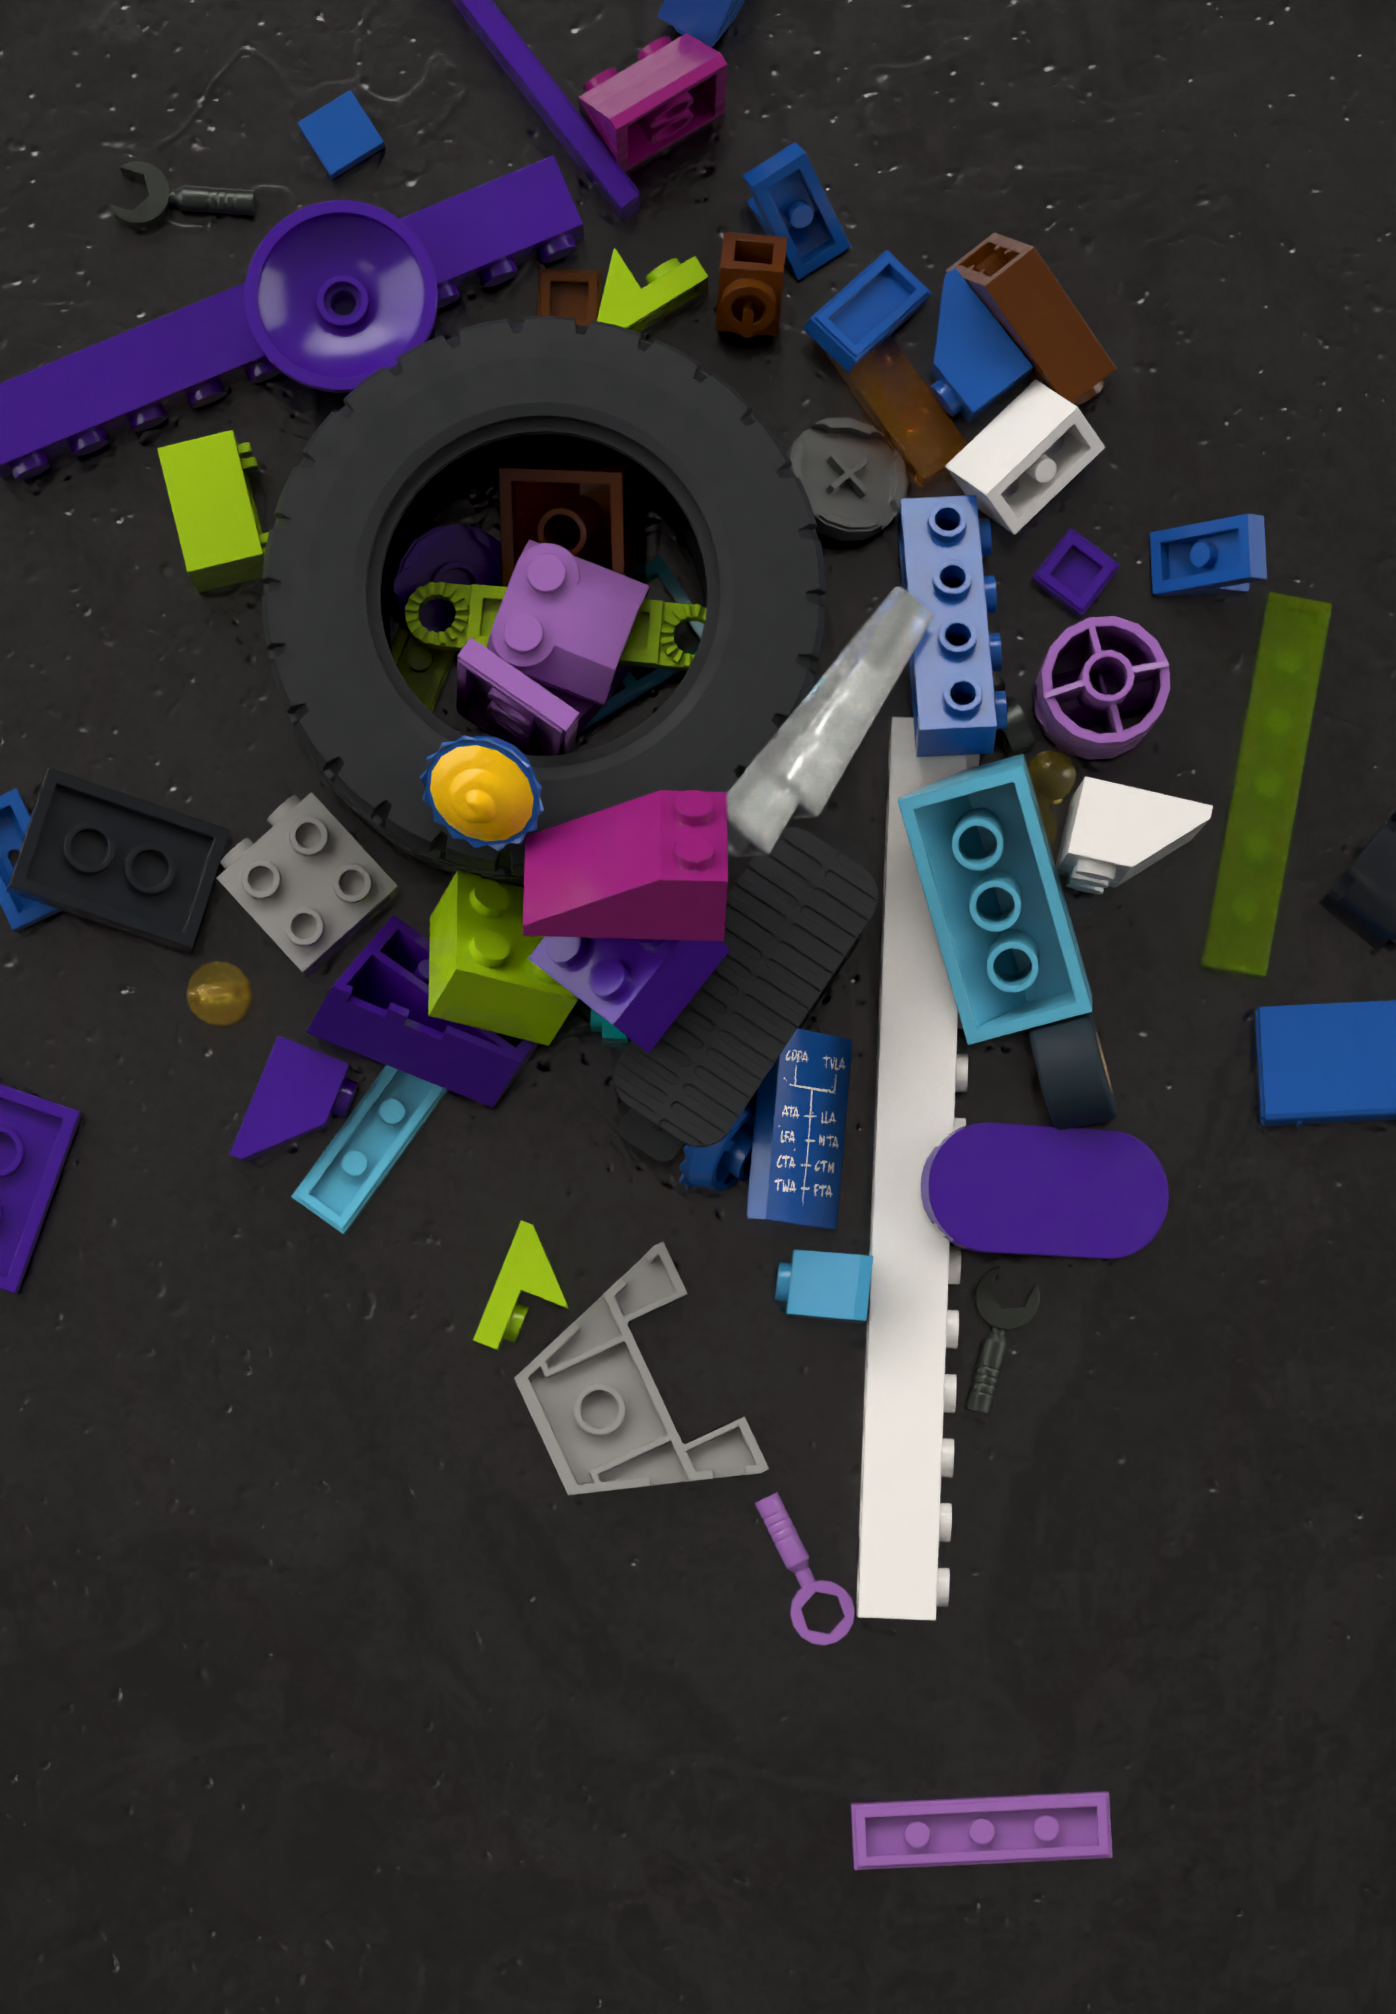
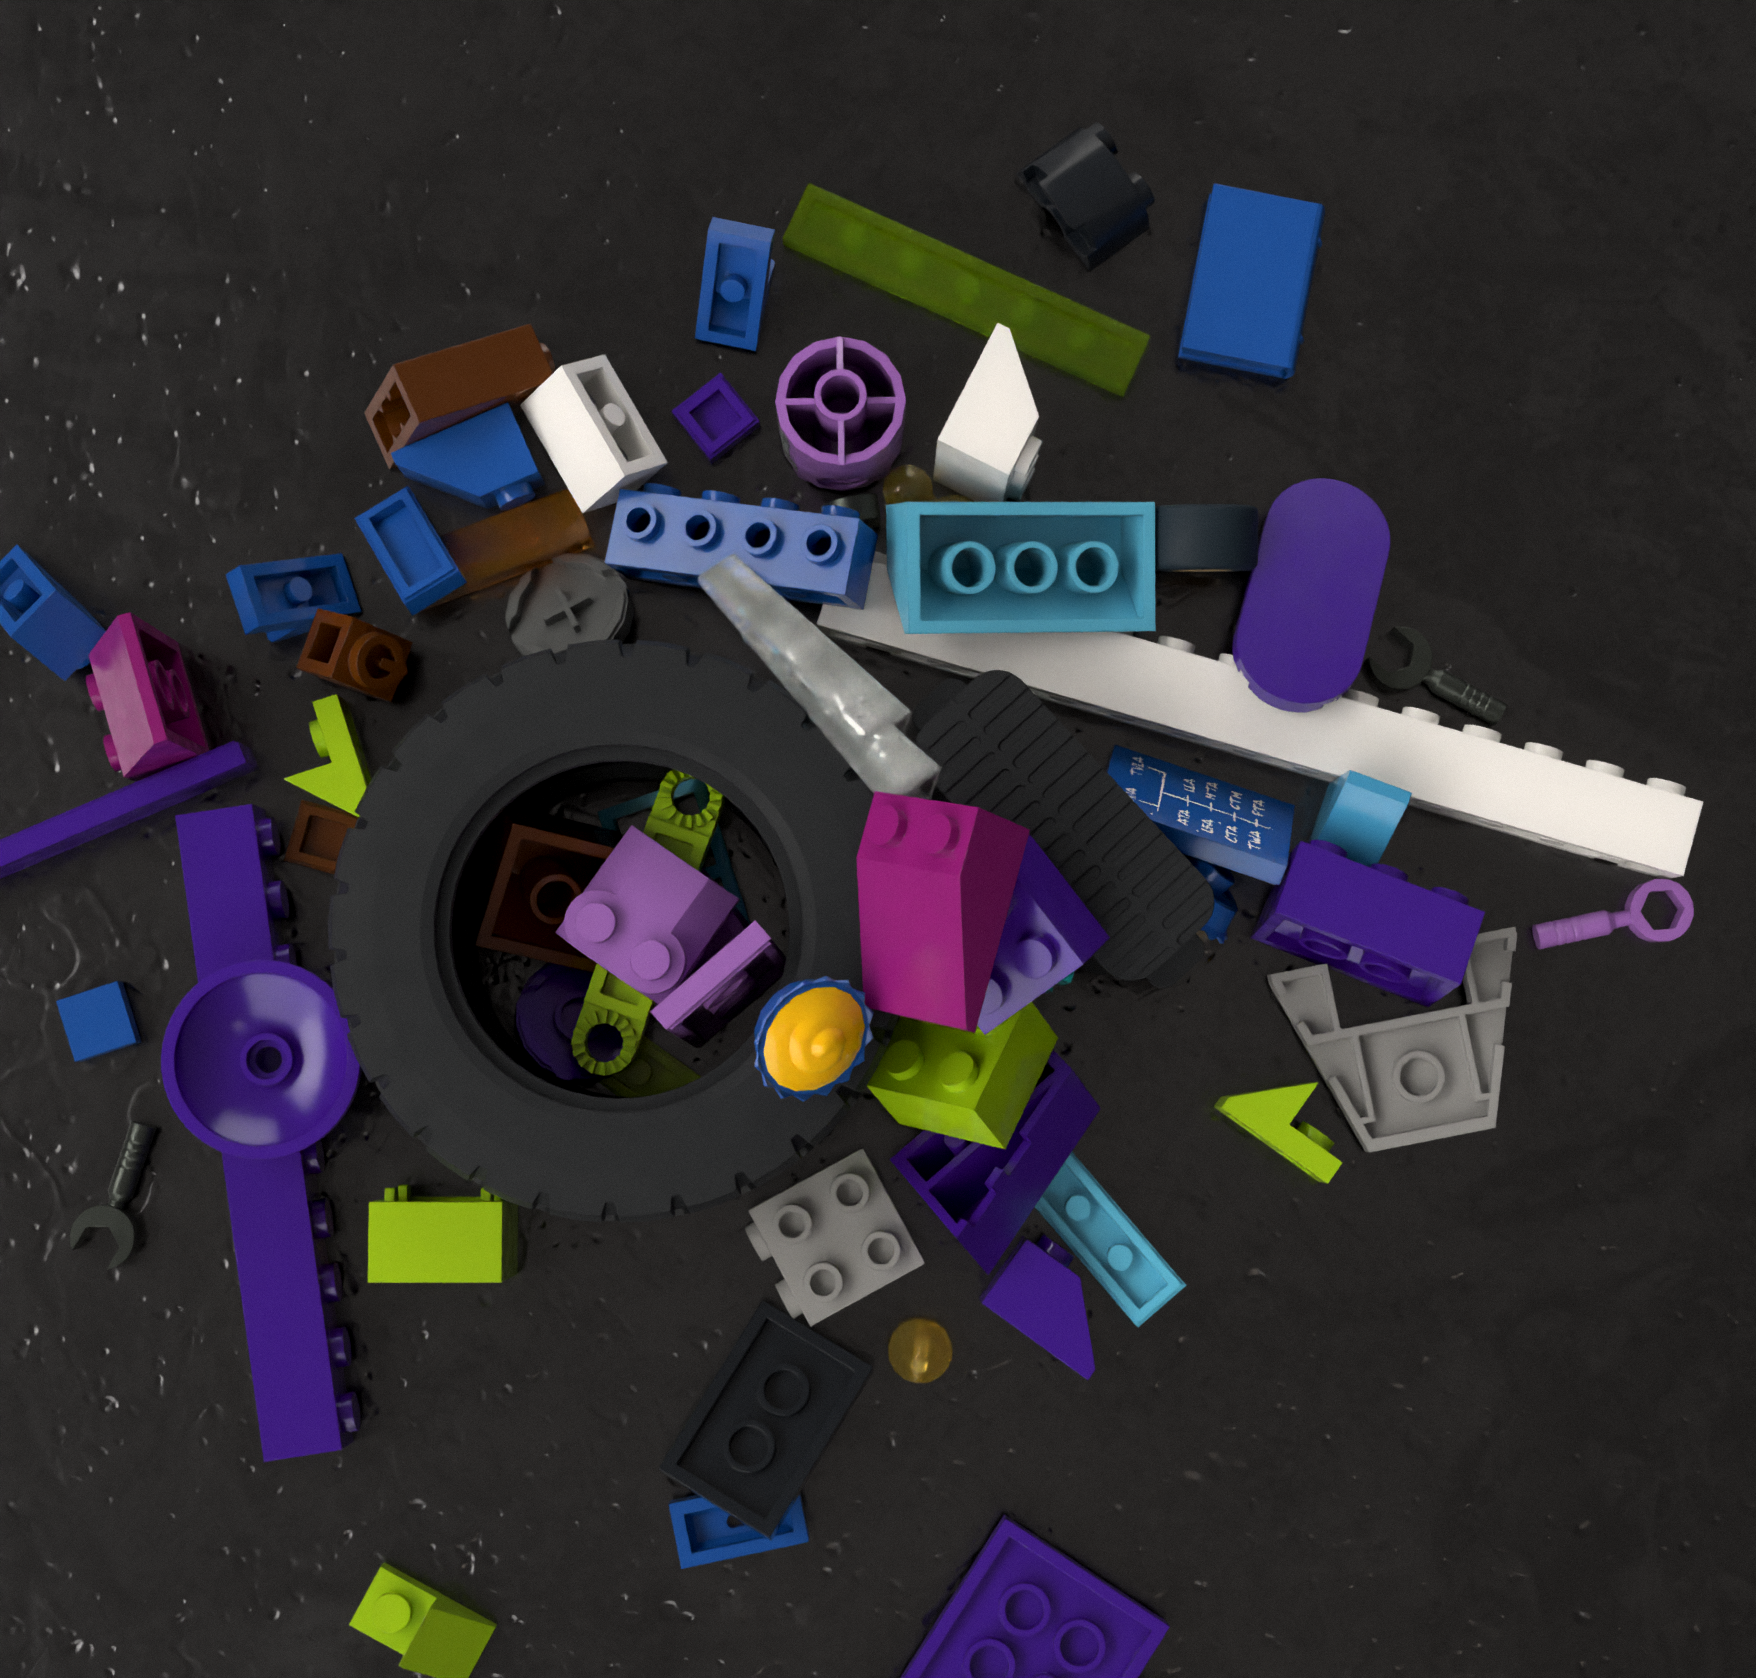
camera: 75 degrees left, 0 degrees up
none -> dark purple slope [1251,840,1485,1007]

